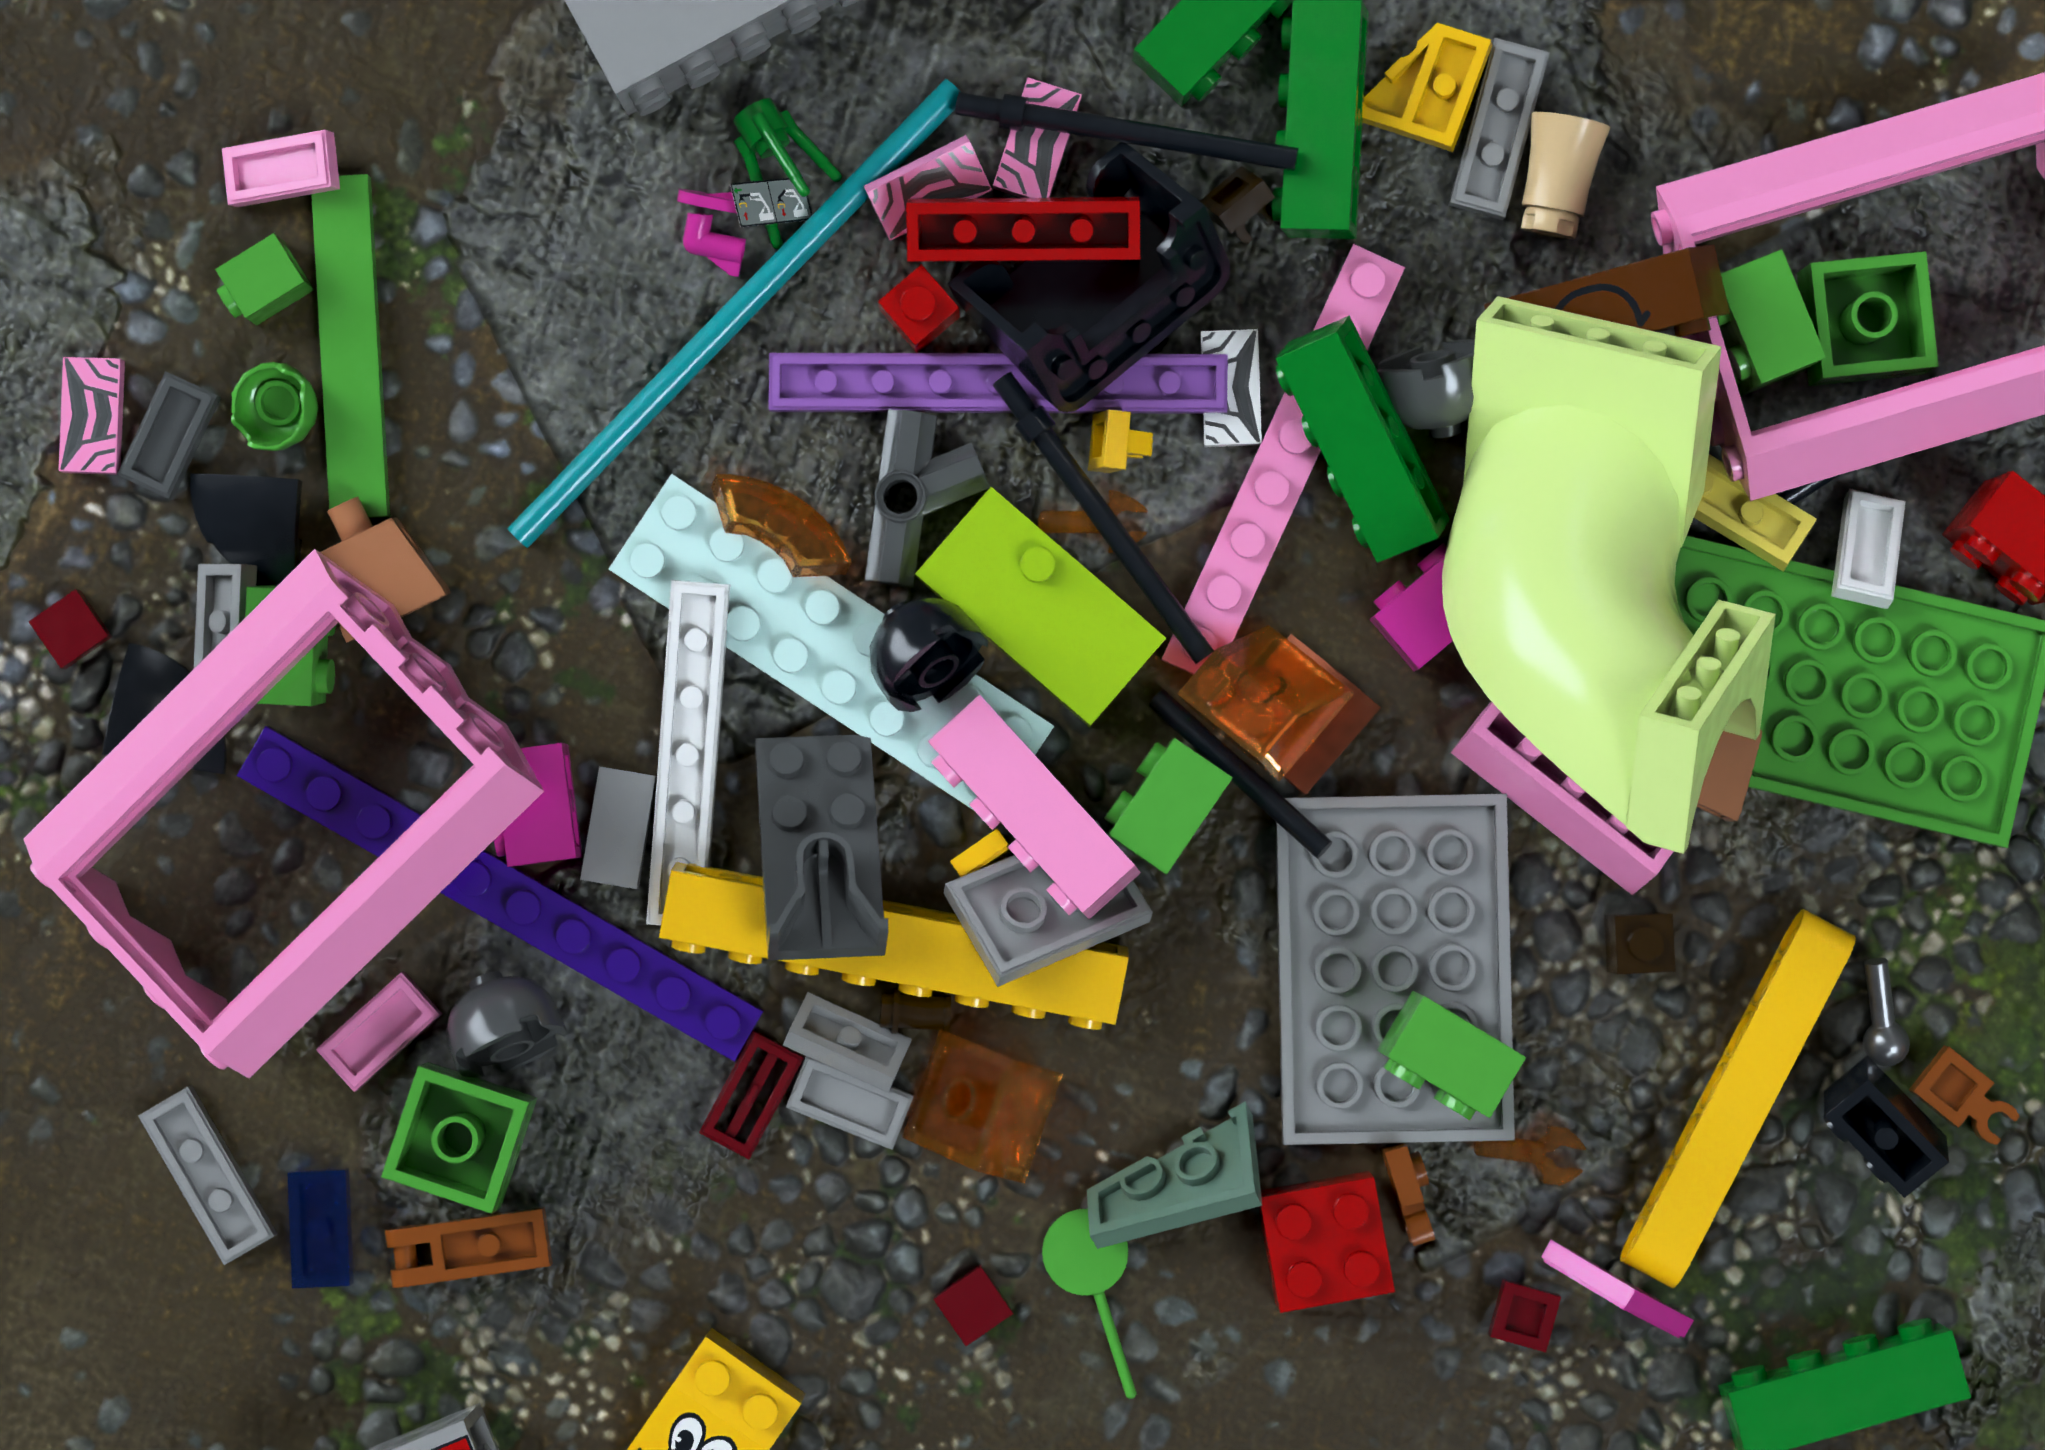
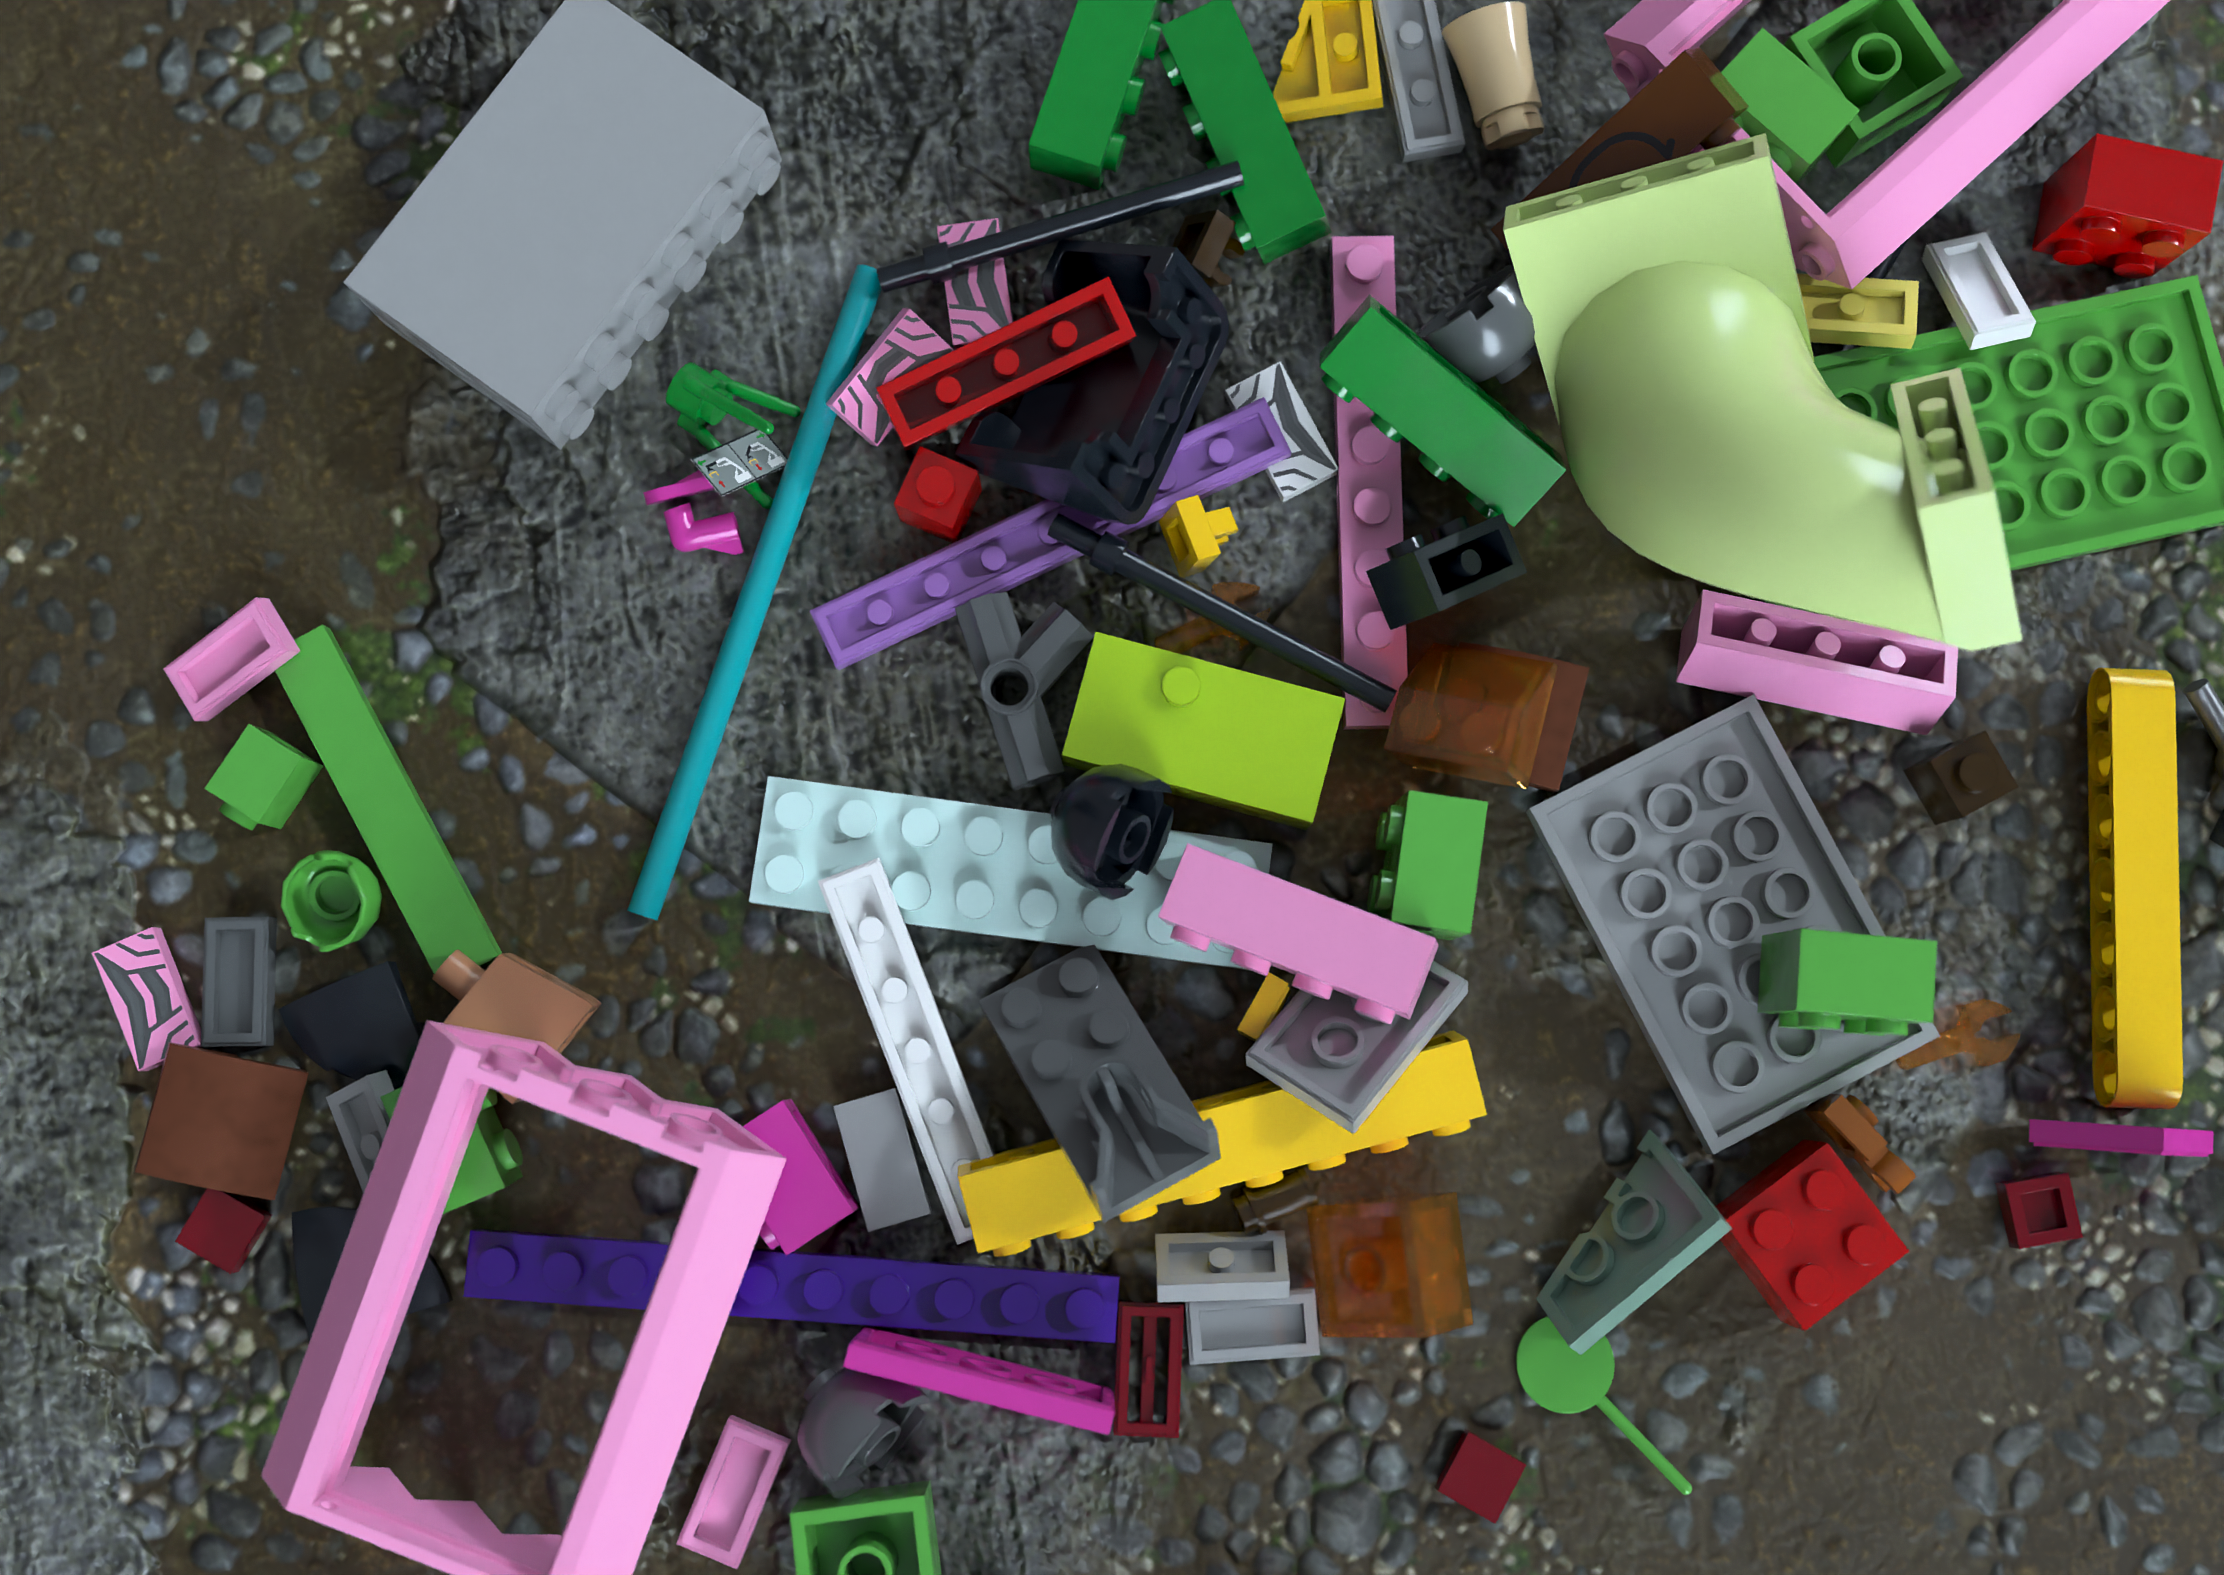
camera: 30 degrees left, 5 degrees down
clear orange tile [711,474,852,577] -> none
black bar [1149,689,1332,859] -> none
dark pink brick [1369,543,1453,672] -> none
none -> copper slope [134,1042,309,1201]
none -> dark pink tile [843,1326,1115,1435]
none -> black brick [1366,513,1527,630]

